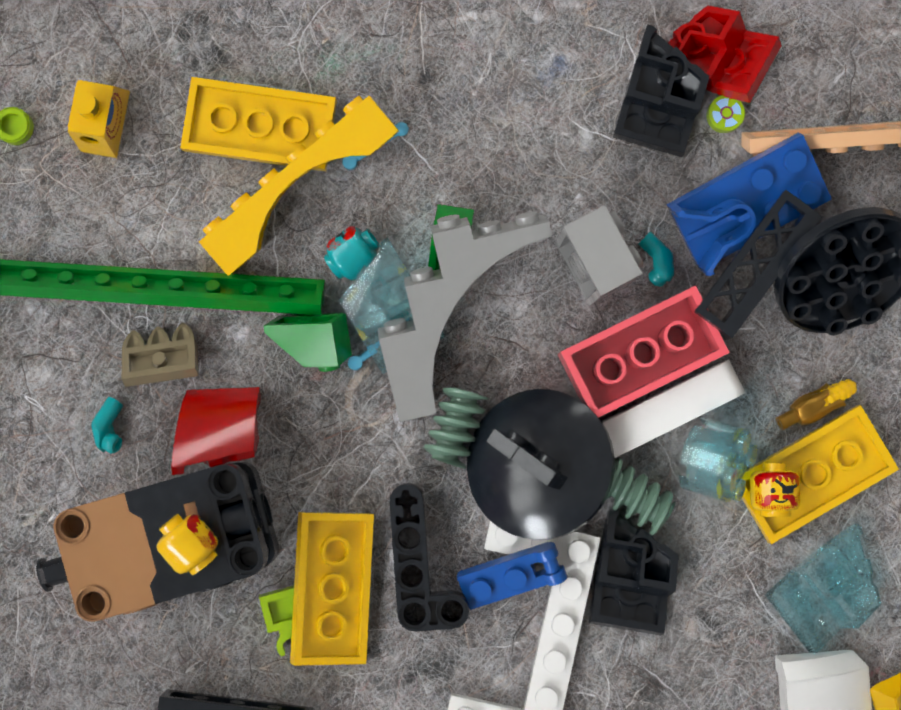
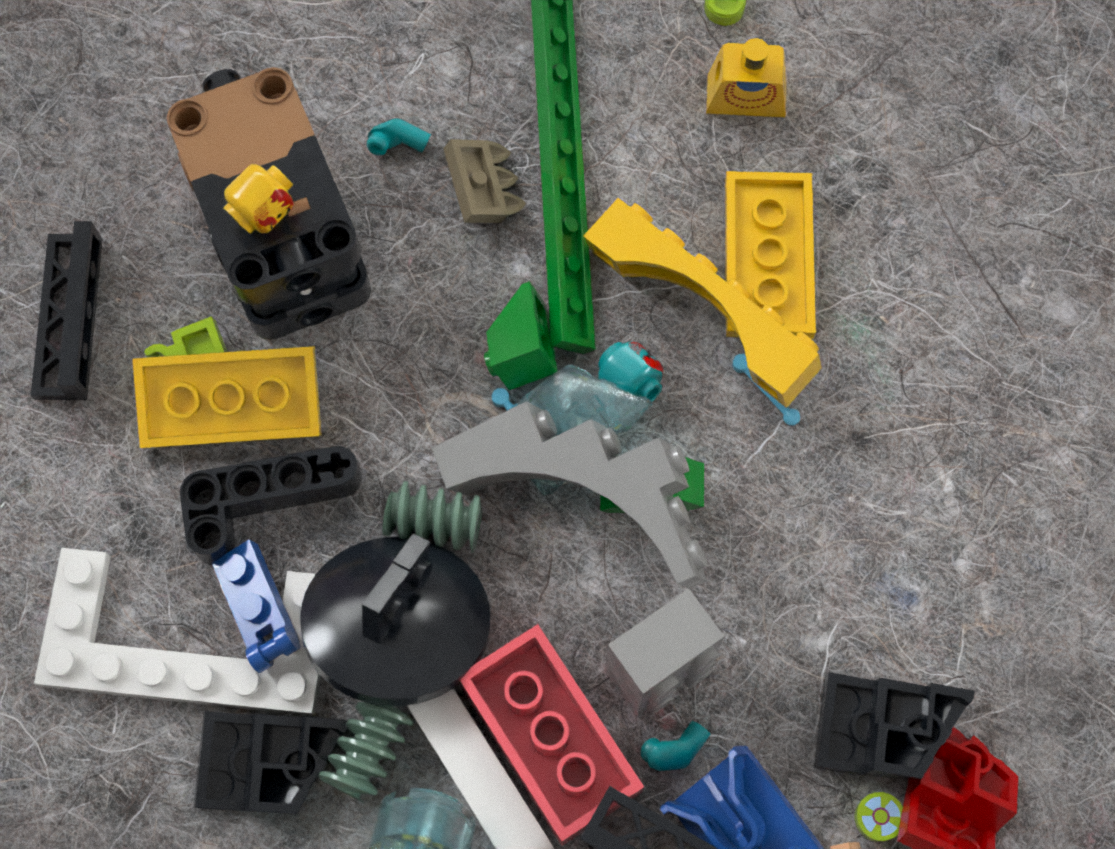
camera: 80 degrees right, 15 degrees down
red slope [171,387,261,475] -> none

